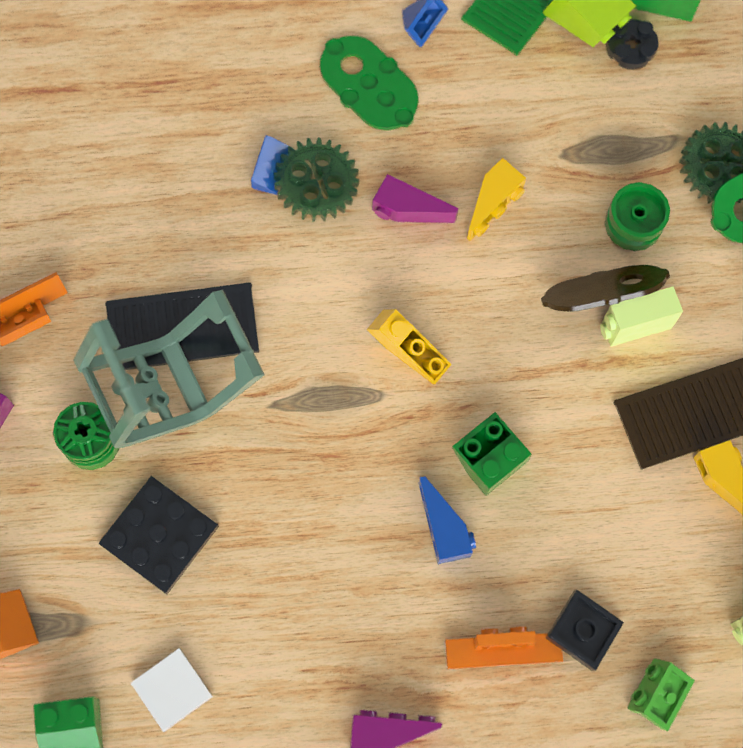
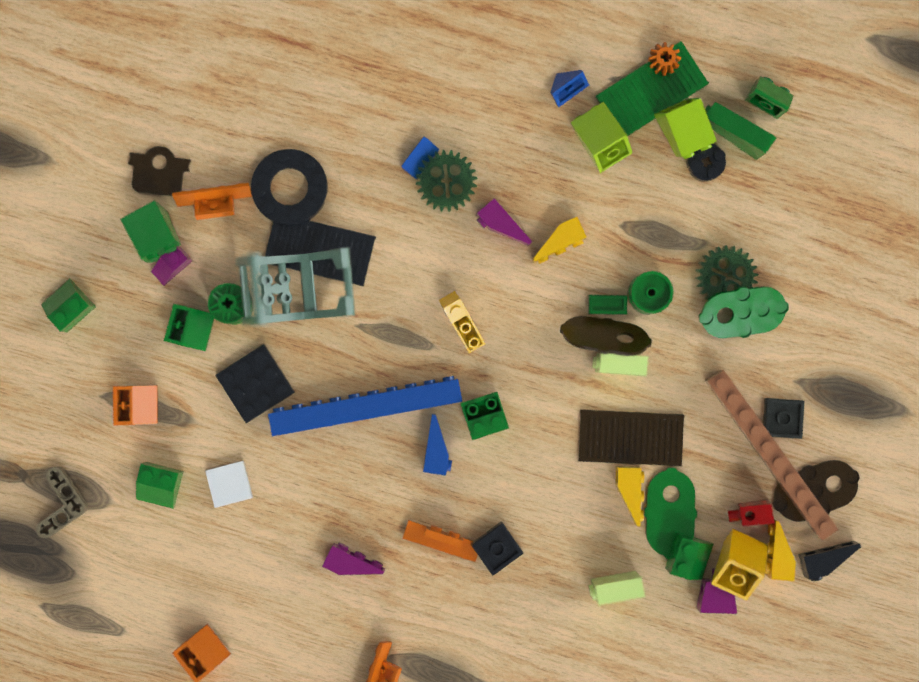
camera: 20 degrees right, 15 degrees up
green piece [320,36,419,130] -> none
bright green bracket [628,658,695,732] -> none
none -> green slope [164,303,214,351]
none -> black plate [251,149,328,226]
none -> blue brick [268,376,462,437]
none -> lime slope [571,102,633,173]
none -> green tile [588,295,627,315]

